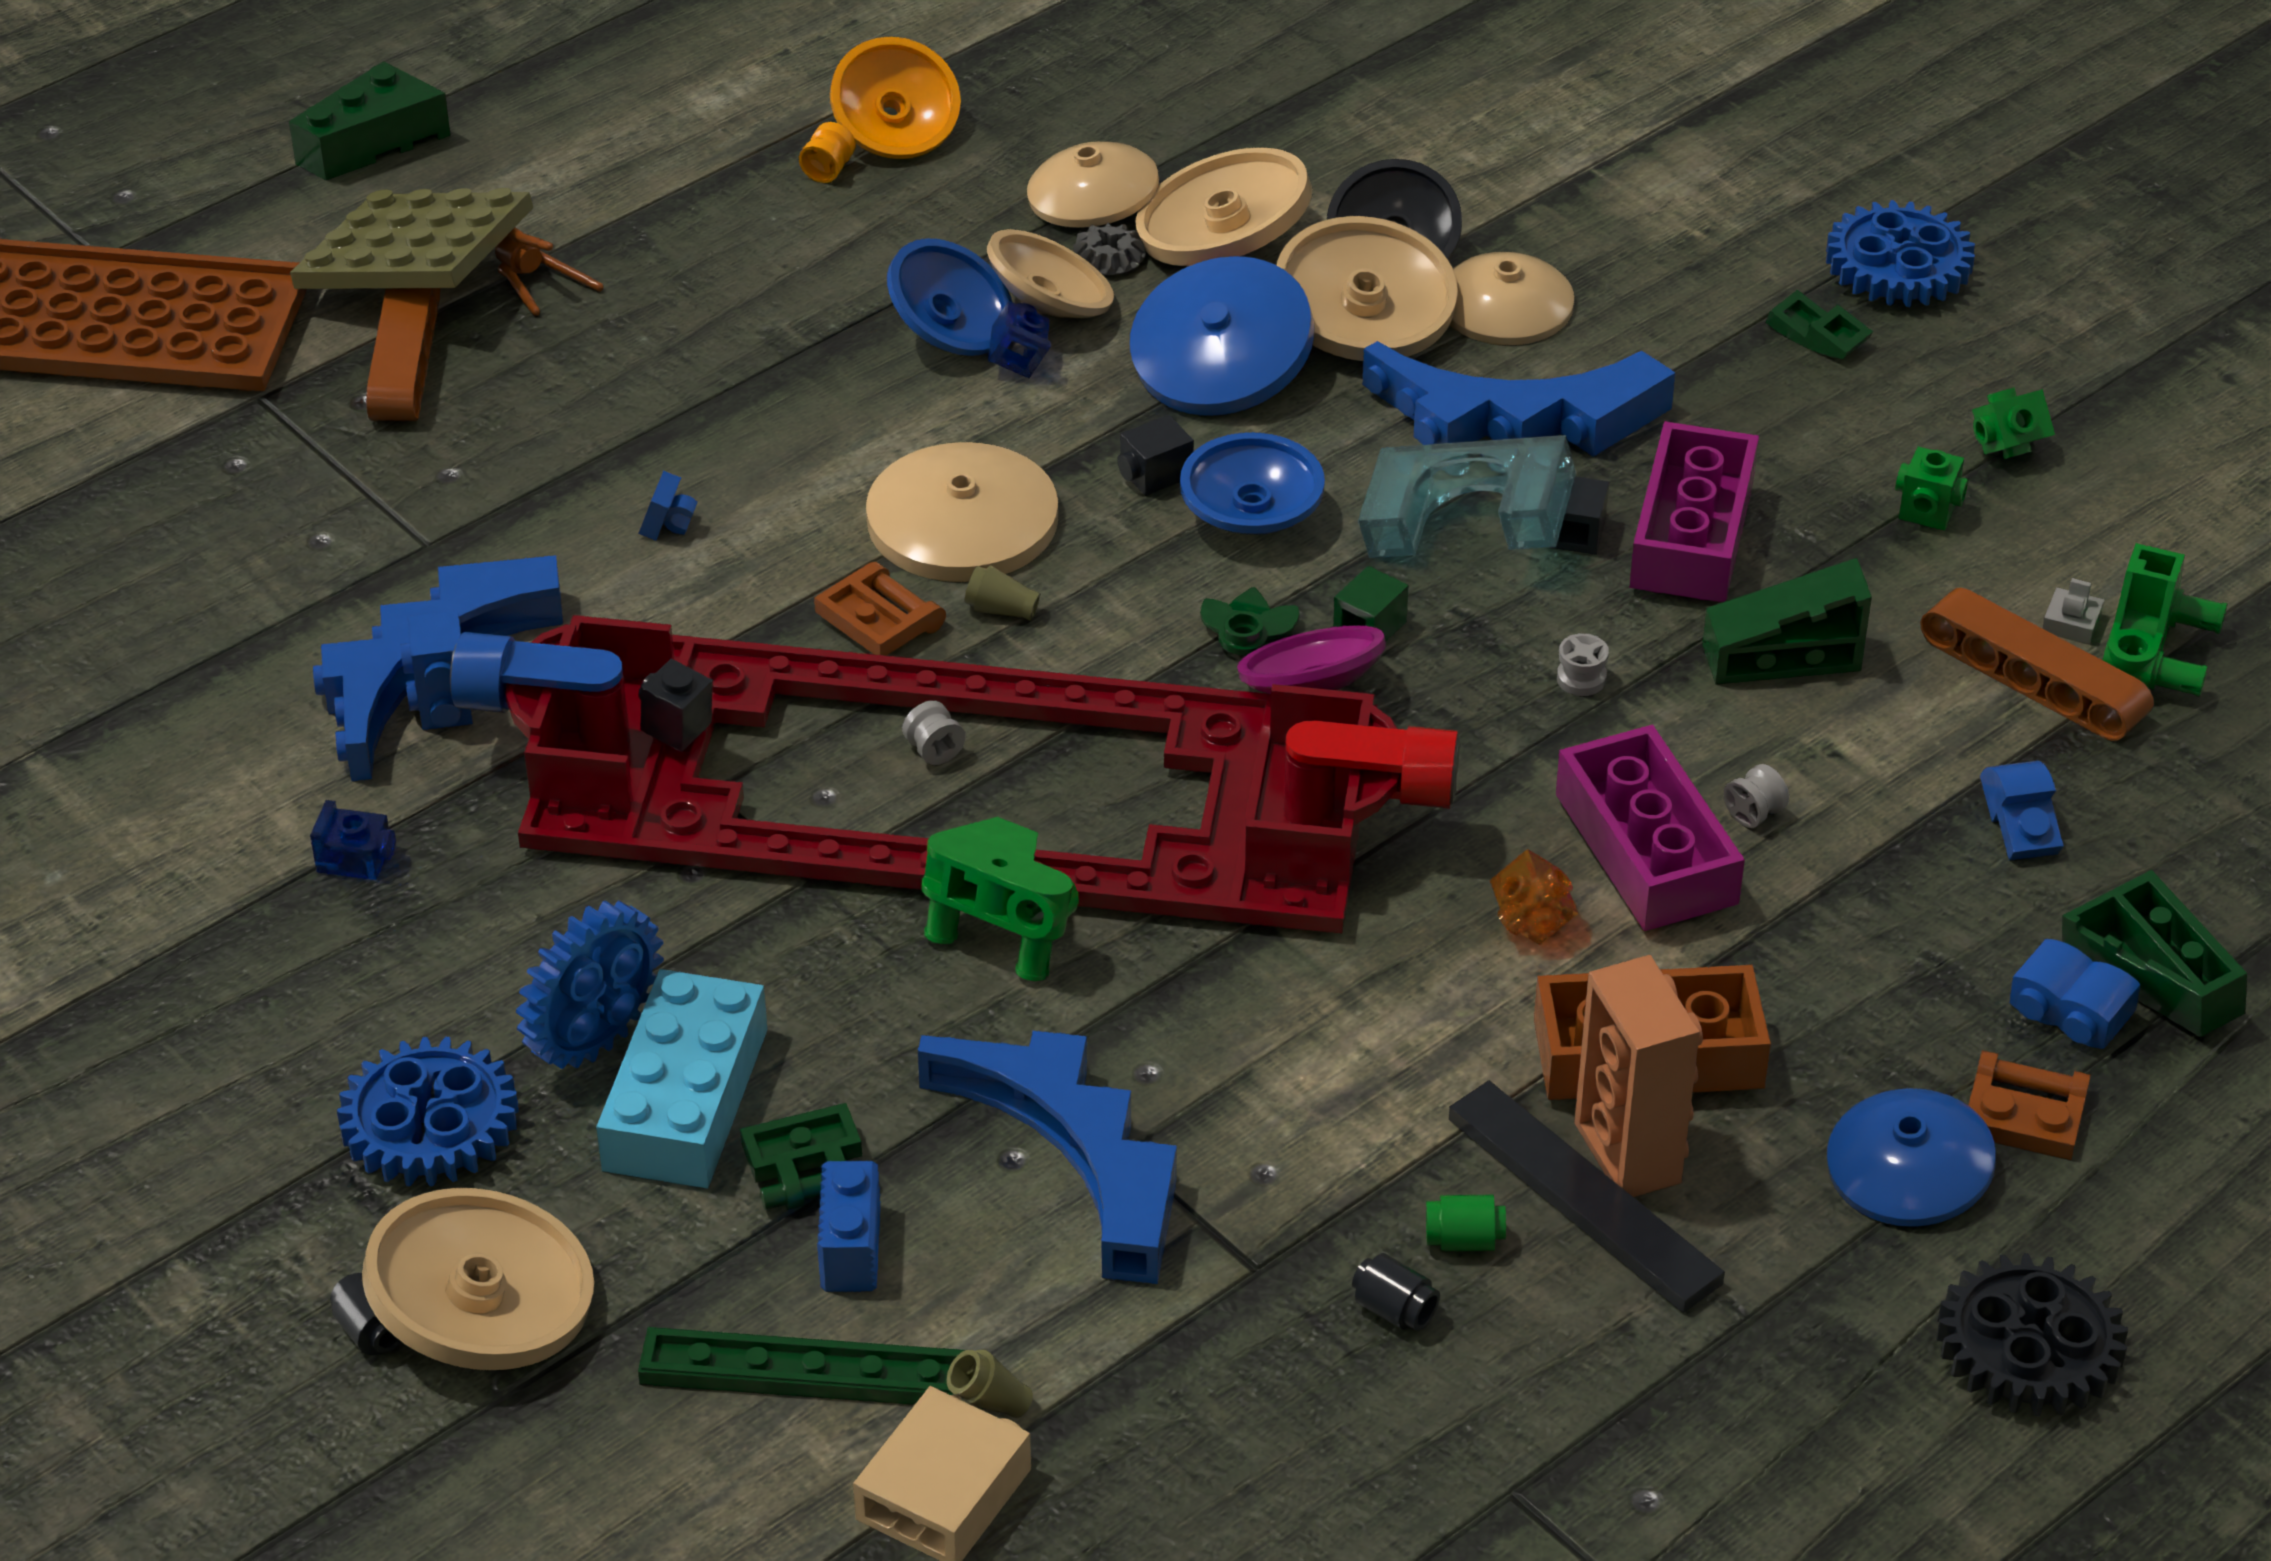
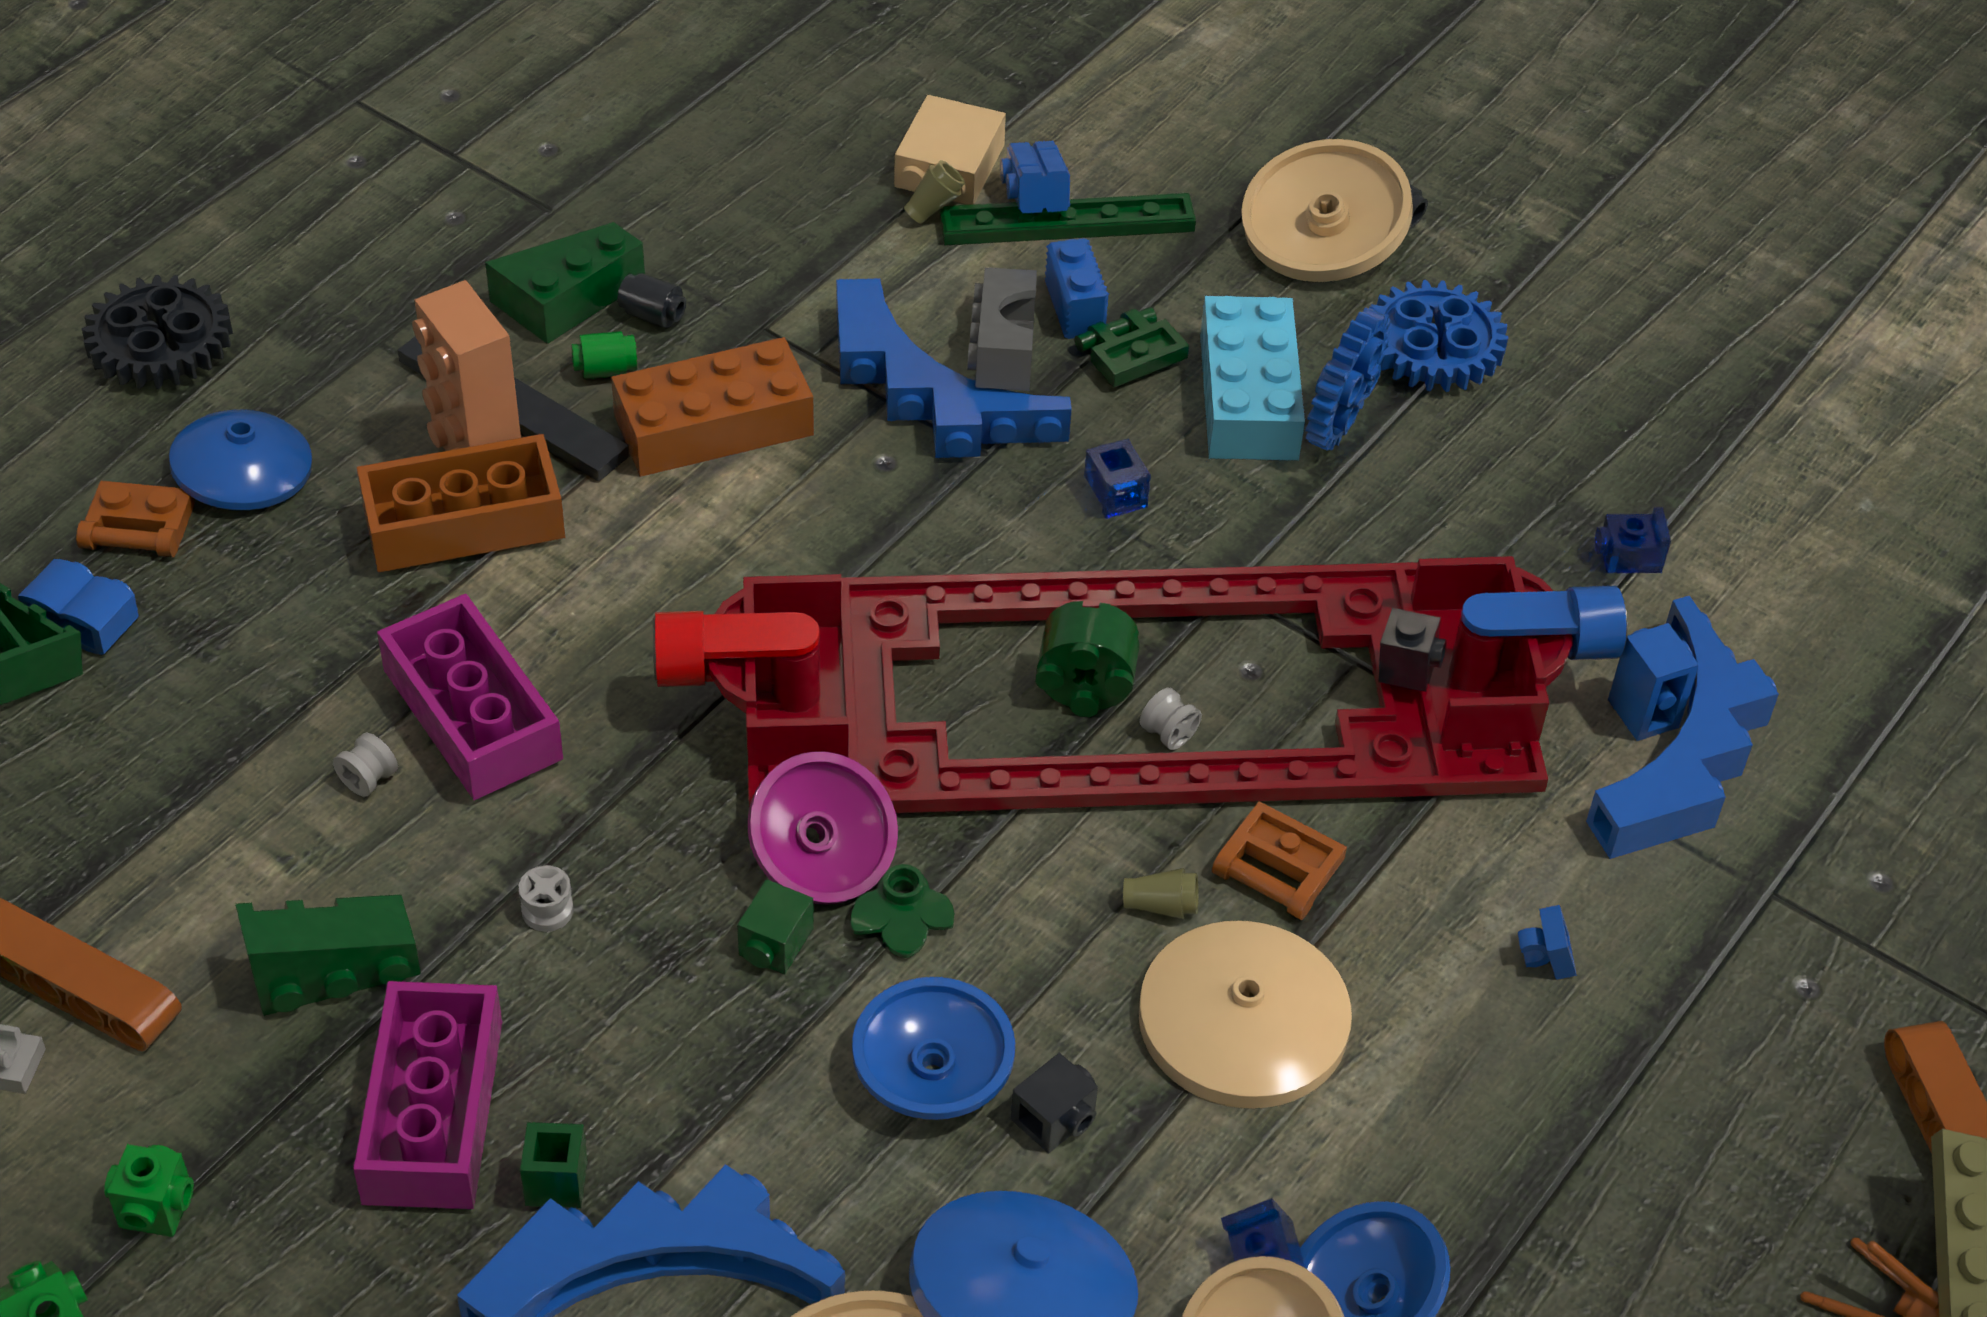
camera: 165 degrees right, 5 degrees up
green piece [921,817,1079,981] -> none
clear light blue arch [1358,435,1576,558] -> none
clear orange brick [1490,849,1578,945] -> none
black brick [1544,474,1609,555] -> none
blue brick [1980,761,2064,861] -> none
none -> dark green wedge [485,222,645,344]
none -> dark green brick [520,1122,588,1208]
none -> dark orange brick [611,337,814,477]
none -> dark grey arch [967,267,1037,391]
none -> blue brick [1000,141,1070,213]
none -> dark green brick [1035,601,1139,717]
none -> clear blue brick [1084,439,1151,519]

